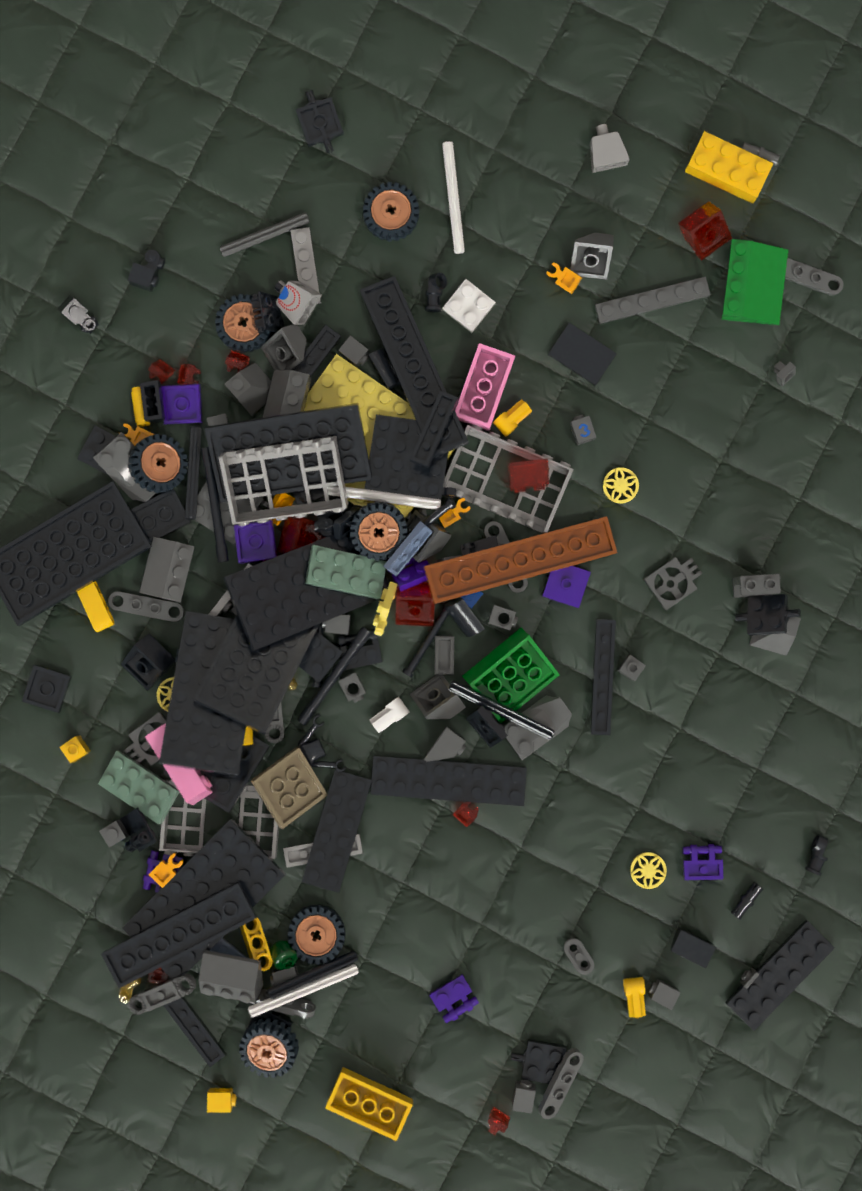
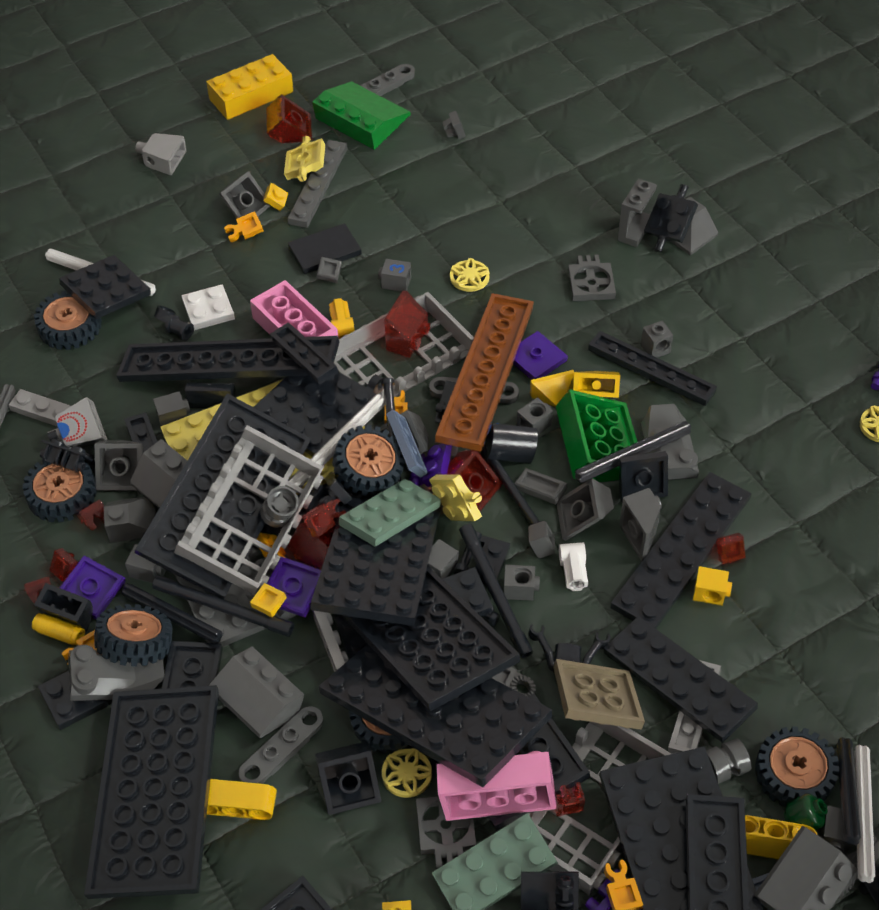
camera: 60 degrees left, 35 degrees down
none -> black plate [59,255,151,319]
none -> yellow plate [250,583,287,618]
none -> dark grey wheel [260,486,299,528]
none -> yellow plate [263,183,288,211]
none -> light yellow plate [284,136,325,182]
none -> clear red plate [302,499,346,538]
none -> dark grey tile [317,257,342,283]
none -> dark grey slope [528,521,555,558]
none -> yellow slope [530,370,574,407]
none -> clear red plate [555,782,585,816]
none -> yellow slope [573,371,620,398]
none -> yellow brick [693,566,732,606]
none -> dark grey wheel [706,738,751,784]

